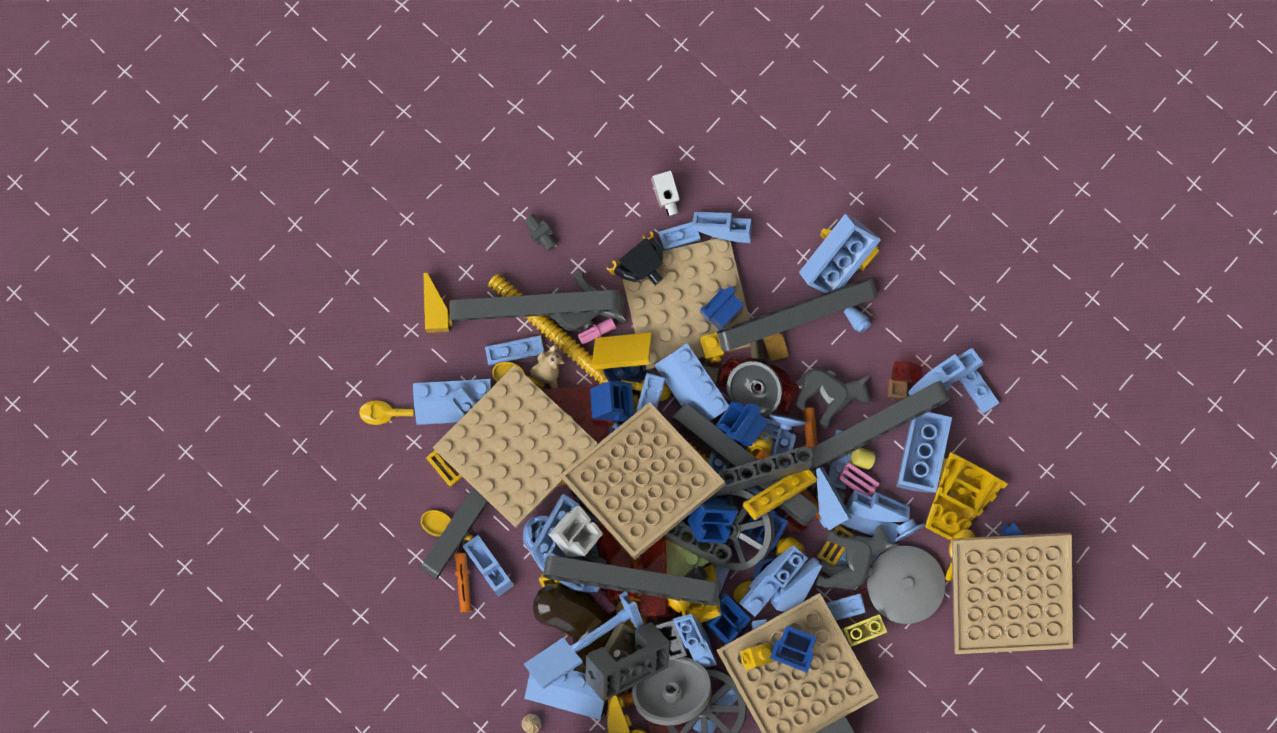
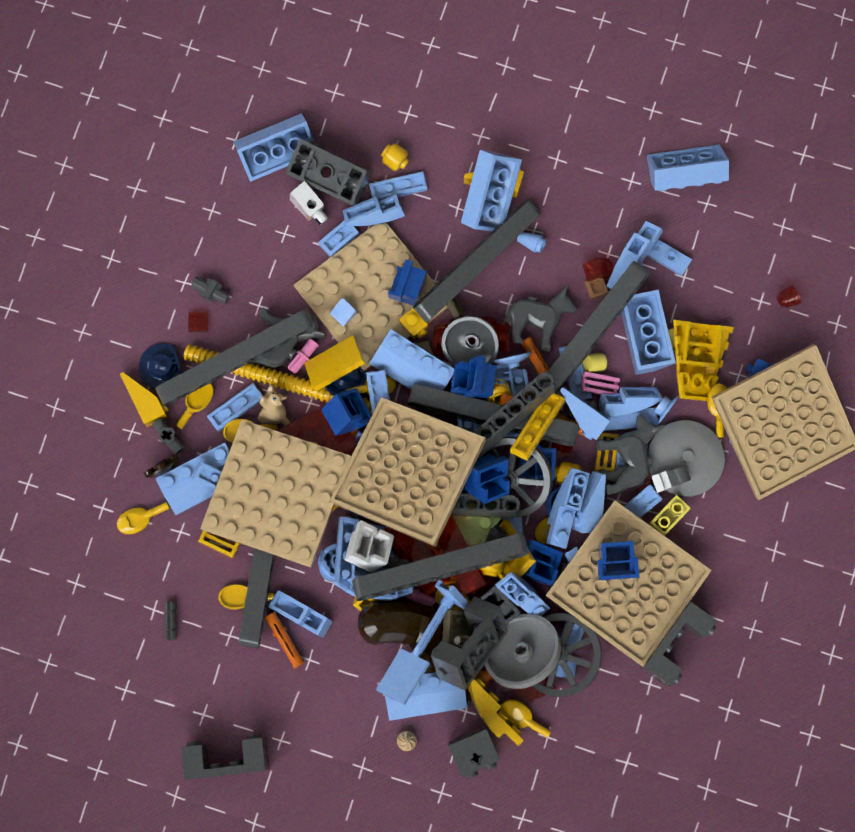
camera: 25 degrees left, 0 degrees up
black torso [606,231,664,286] -> none
yellow bracket [740,642,775,670] -> none
pearl gold bracket [763,332,789,361] -> none
none -> dark blue hat [139,343,183,389]
none -> dark brown dish [143,453,180,478]
none -> dark grey axle [152,418,185,454]
none -> dark grey axle [165,601,176,640]
none -> yellow piece [176,384,214,430]
none -> dark grey plate [181,733,269,780]
none -> clear red tile [188,312,208,332]
none -> light blue slope [233,113,314,182]
none -> dark grey plate [285,138,374,205]
none -> light blue slope [330,298,357,327]
none -> light blue tile [369,171,427,201]
none -> yellow head [381,143,409,171]
none -> light blue slope [647,144,729,191]
none -> leg [651,465,691,493]
none -> clear red hat [776,285,801,308]

